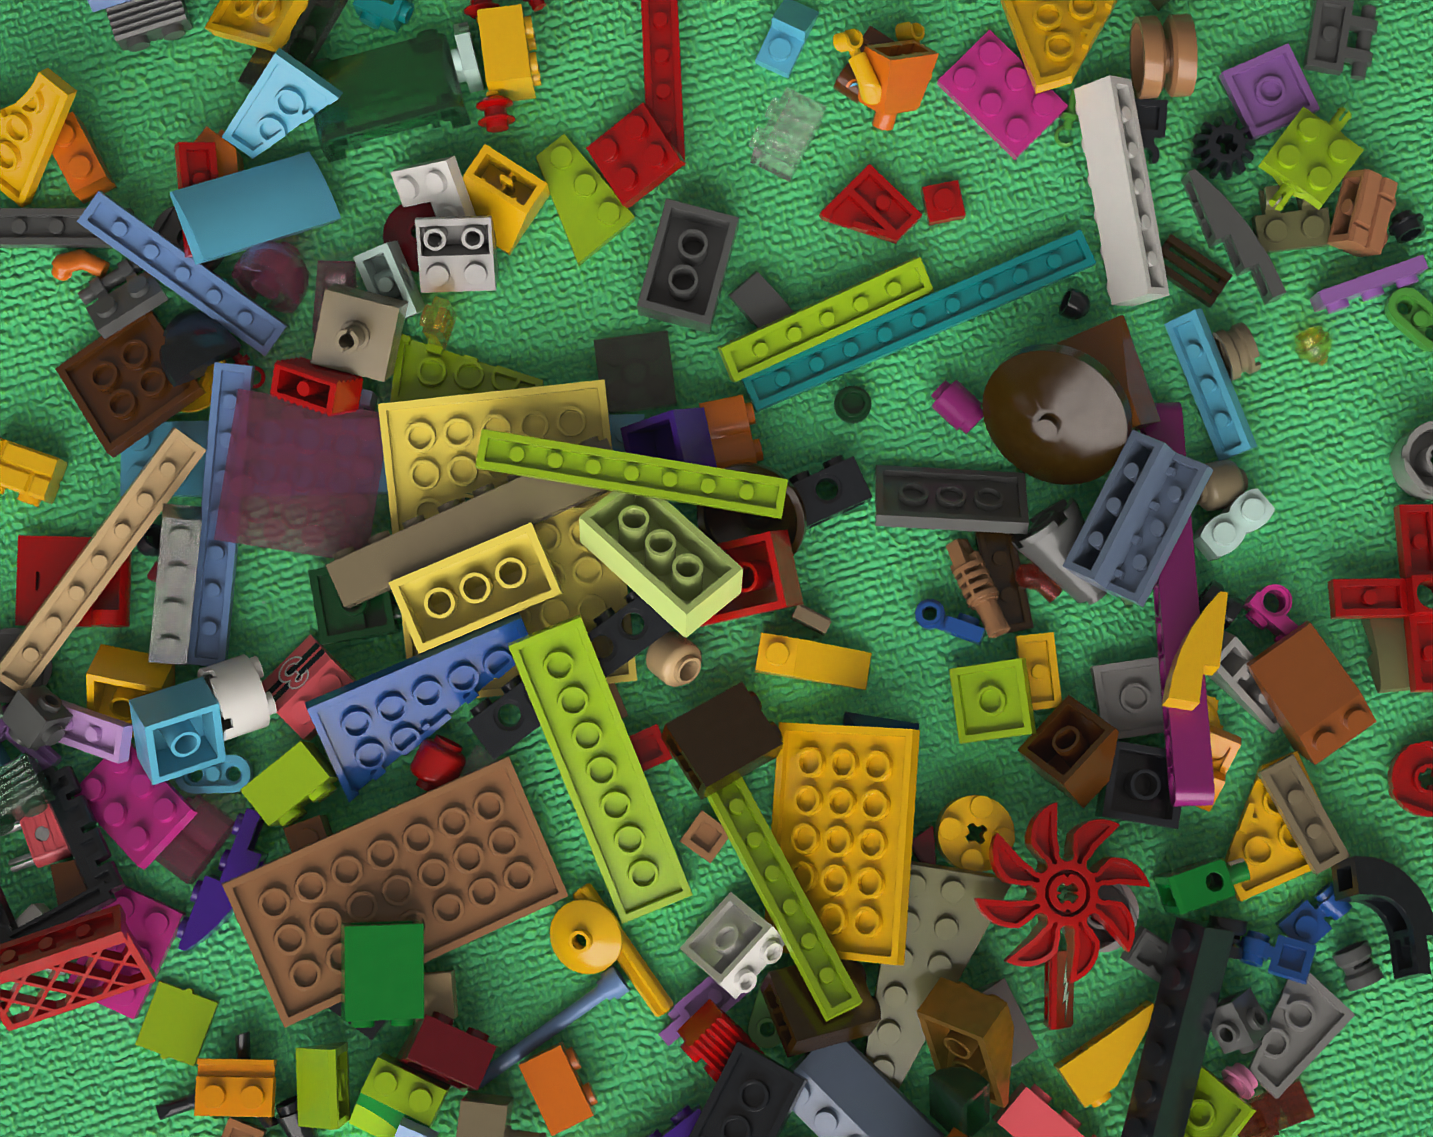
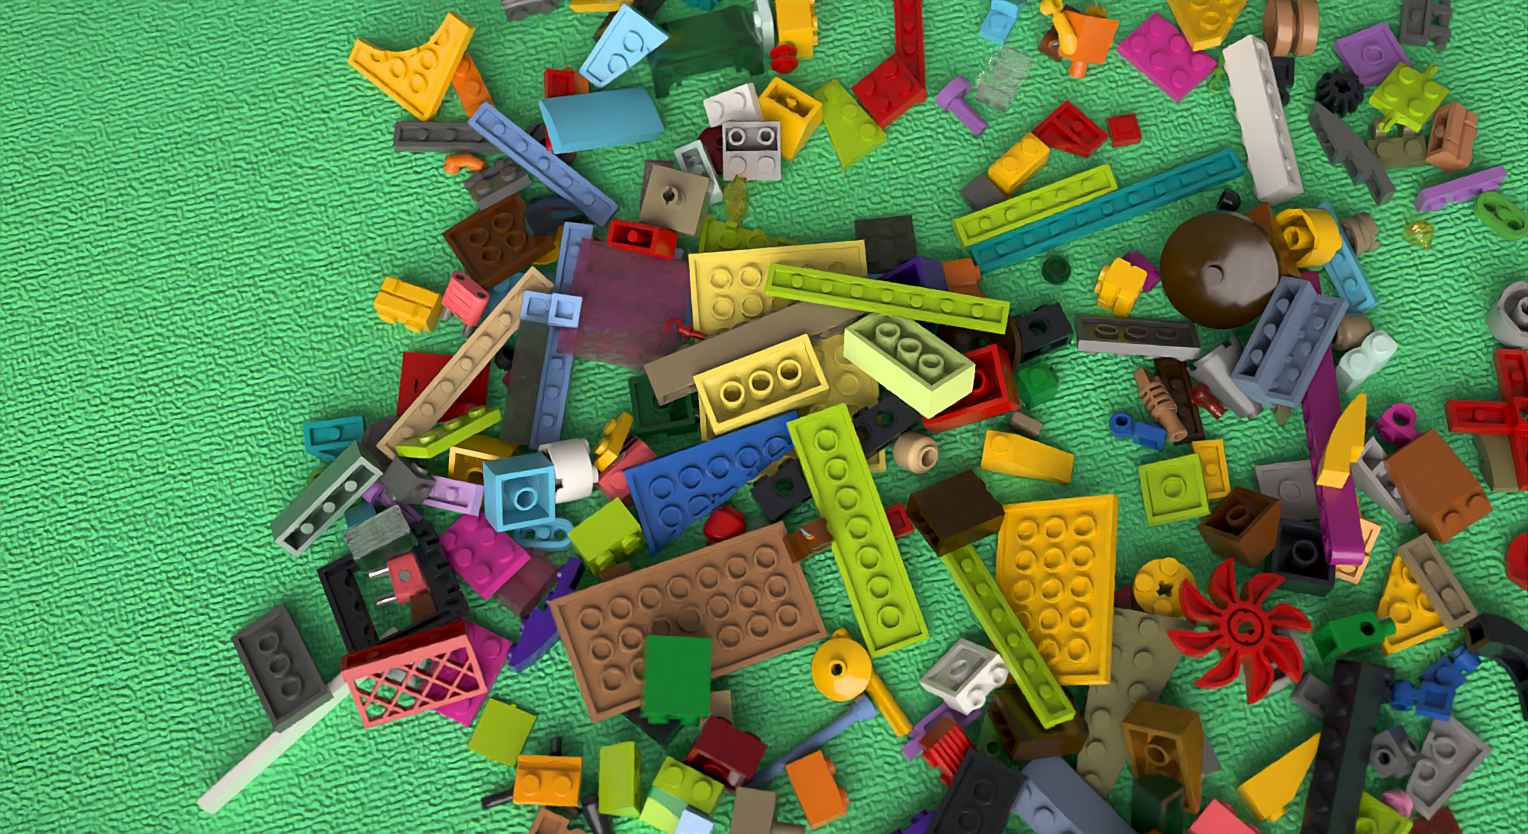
camera: 10 degrees right, 15 degrees down
clear pink cylinder [232,241,309,313] -> none
dark grey brick [637,198,739,333] -> none
medium nougat plate [680,810,728,863] -> none
red slope [1044,950,1074,1030] -> none
dark brown tile [1161,234,1233,308] -> none
dark grey wheel [1332,940,1384,991] -> none
black plate [1388,210,1425,243] -> none
none -> lime wing [394,405,502,459]
none -> coral piece [440,271,490,338]
none -> light blue slope [520,290,583,328]
none -> yellow plate [592,411,634,472]
none -> red hand [665,318,708,341]
none -> reddish brown leg [782,517,836,564]
none -> medium lavender piece [935,75,989,137]
none -> yellow brick [987,132,1050,199]
none -> green brick [1015,360,1059,410]
none -> yellow brick [1094,257,1147,318]
none -> yellow brick [1276,208,1342,268]

